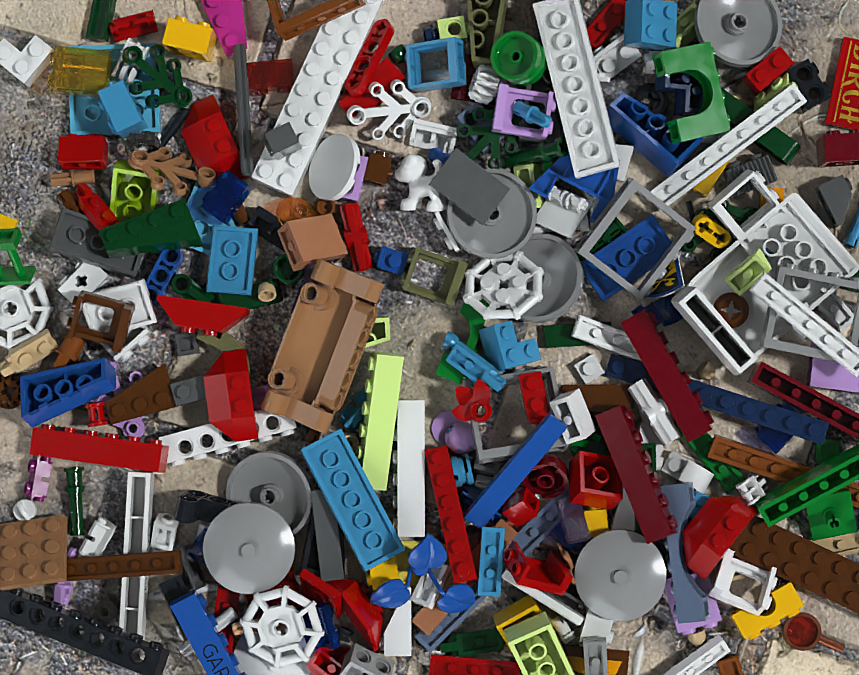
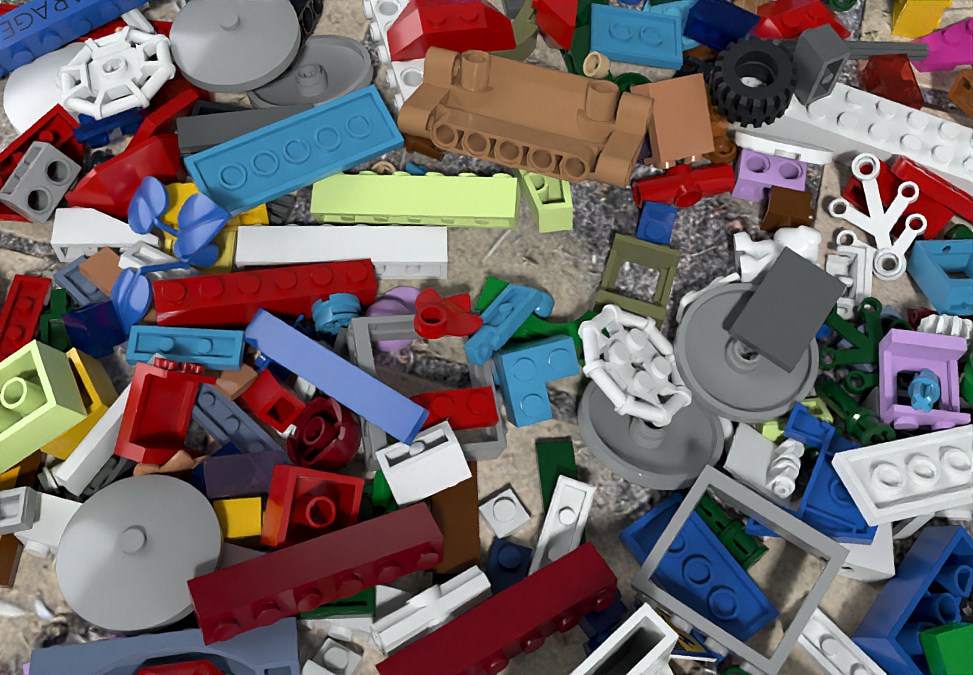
camera: 80 degrees right, 25 degrees down
none -> clear blue brick [61,300,127,359]
none -> black tyre [710,36,798,128]

